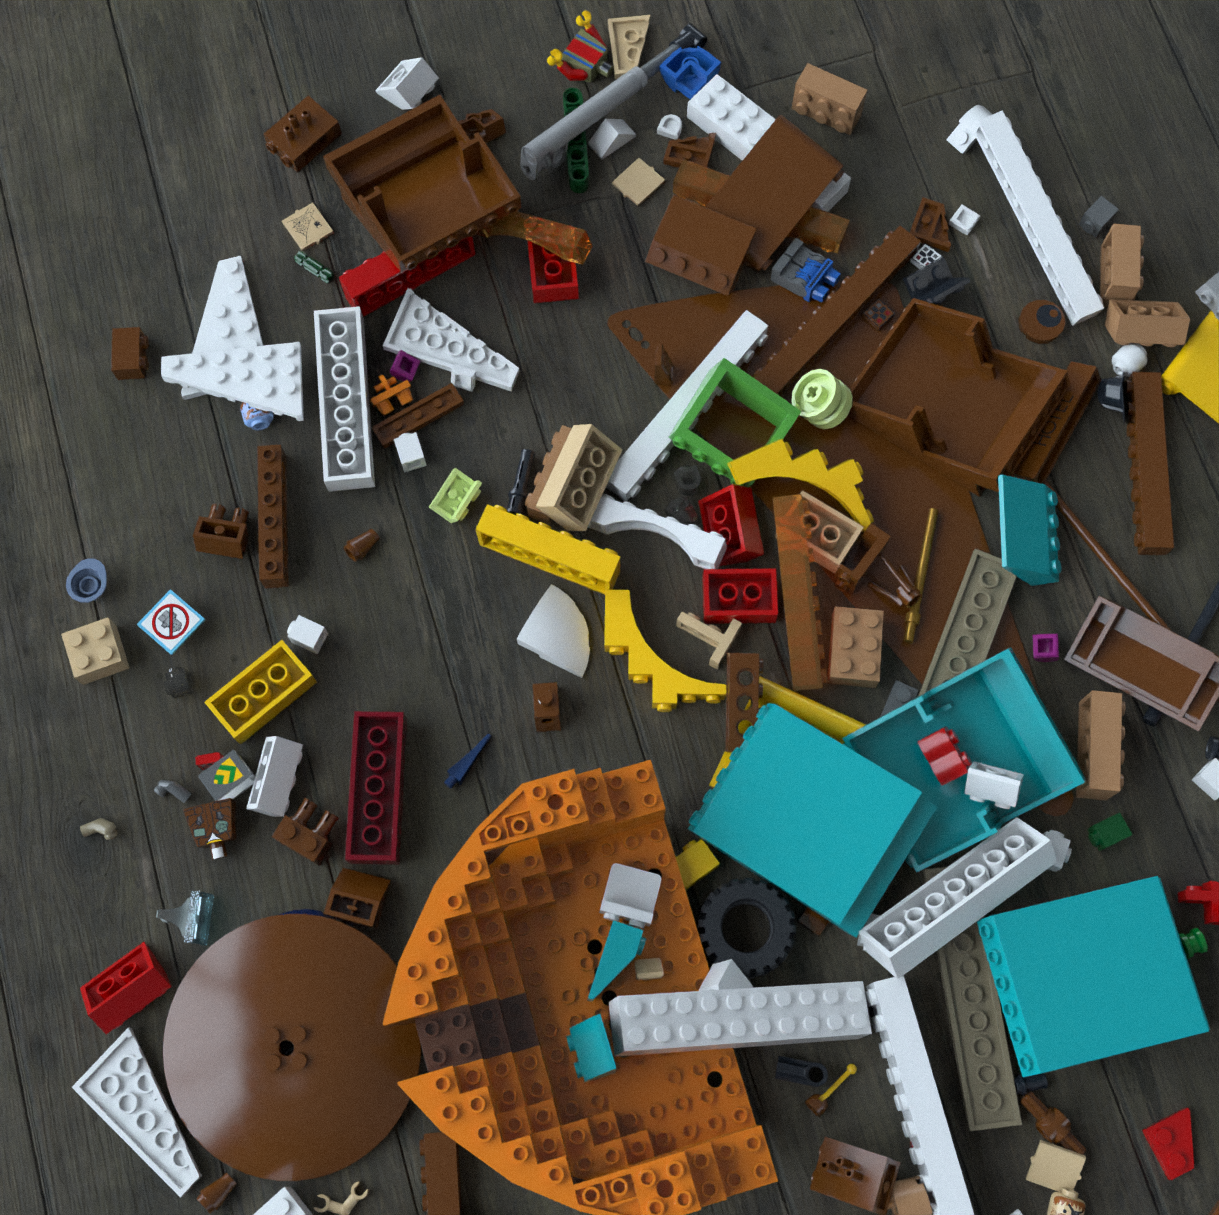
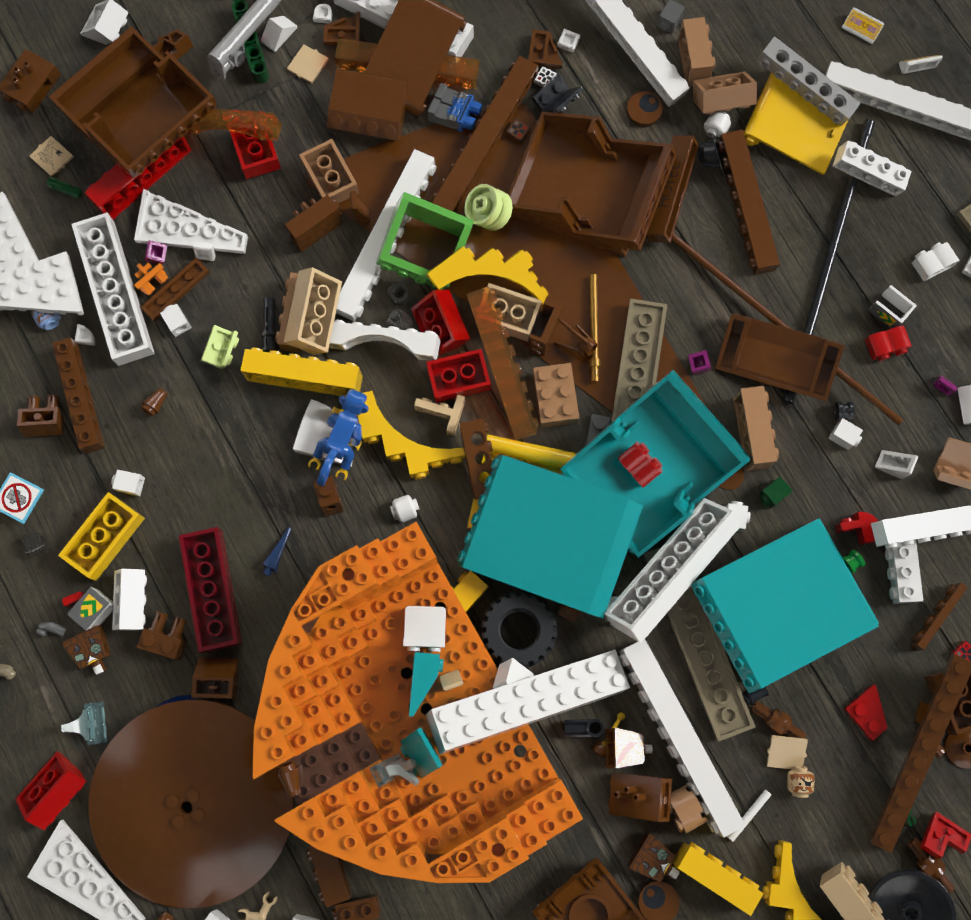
camera: 15 degrees left, 5 degrees up
white slope [965,762,1024,809] -> none
teal slope [998,475,1061,586] -> none
none -> white tile [74,324,95,346]
none -> reddish brown cone [277,761,301,797]
none -> reddish brown piece [285,194,343,253]
none -> medium nougat brick [299,139,359,203]
none -> blue animal [308,389,369,487]
none -> piece [370,753,419,788]
none -> white head [390,495,419,523]
none -> torso [605,728,653,769]

